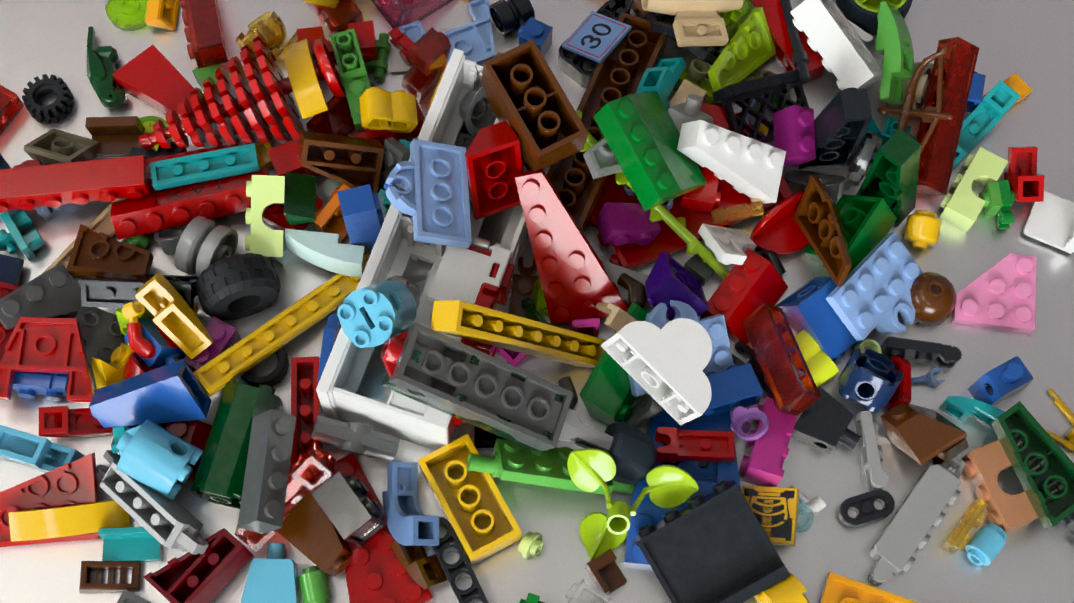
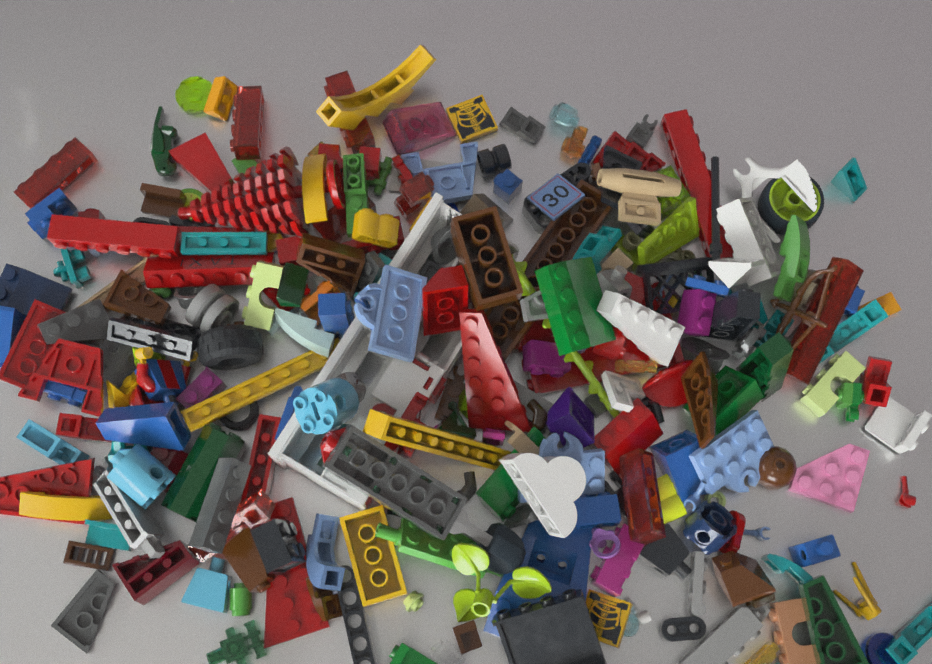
camera: 10 degrees right, 5 degrees up
black tyre [22,74,74,124] -> none
dark tan slope [24,128,99,165] -> none
yellow slope [135,272,213,359] -> none
clear yellow cylinder [236,11,287,58] -> none
dark grey piece [311,415,400,461] -> none
red plate [655,427,735,462] -> none
black hinge [880,336,962,368] -> none
yellow head [904,210,941,250] -> none
none -> medium blue hand [684,481,707,511]
none -> blue plate [685,275,733,298]
none -> white slope [709,258,765,288]

